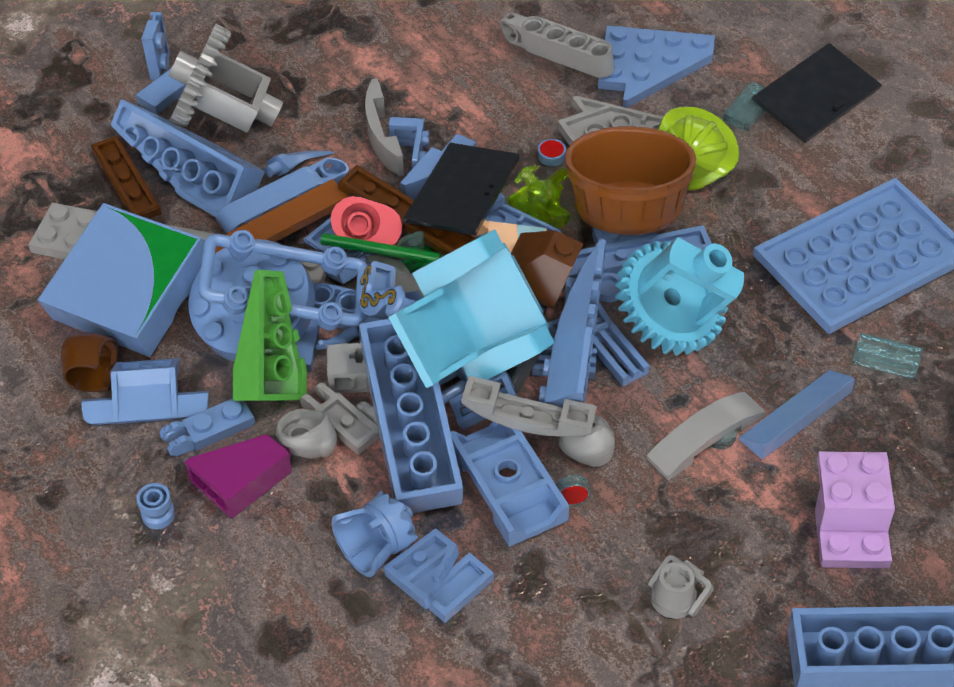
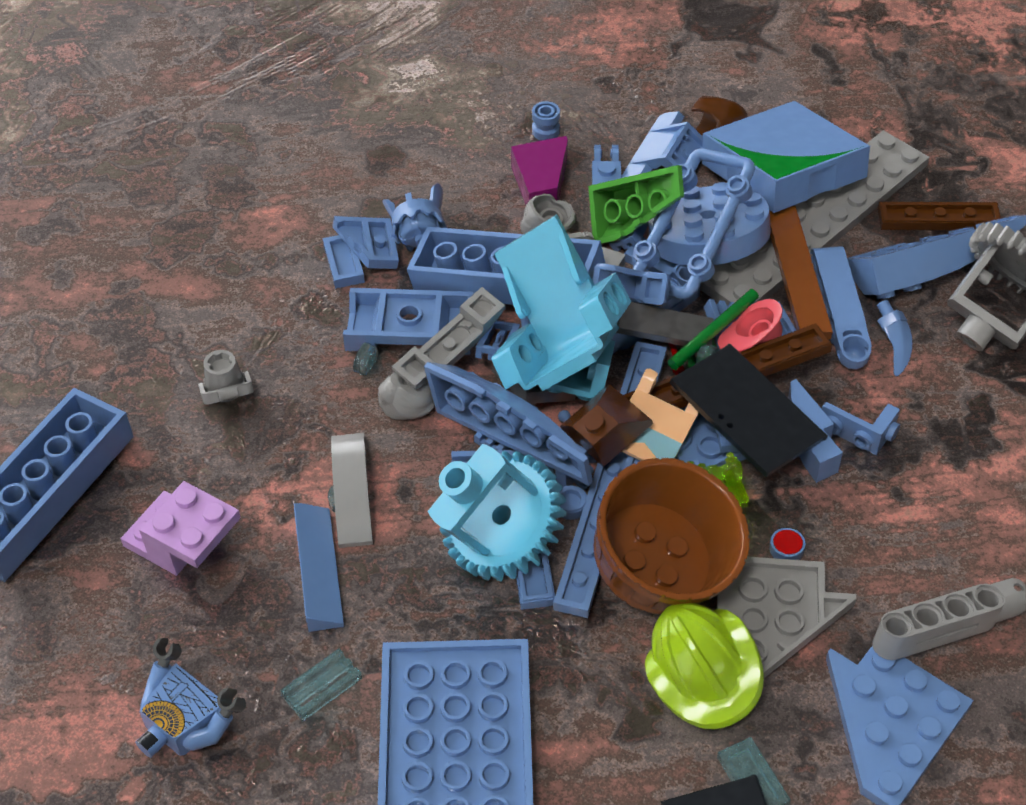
camera: 120 degrees right, 0 degrees up
light grey slope [365,78,404,177] -> none

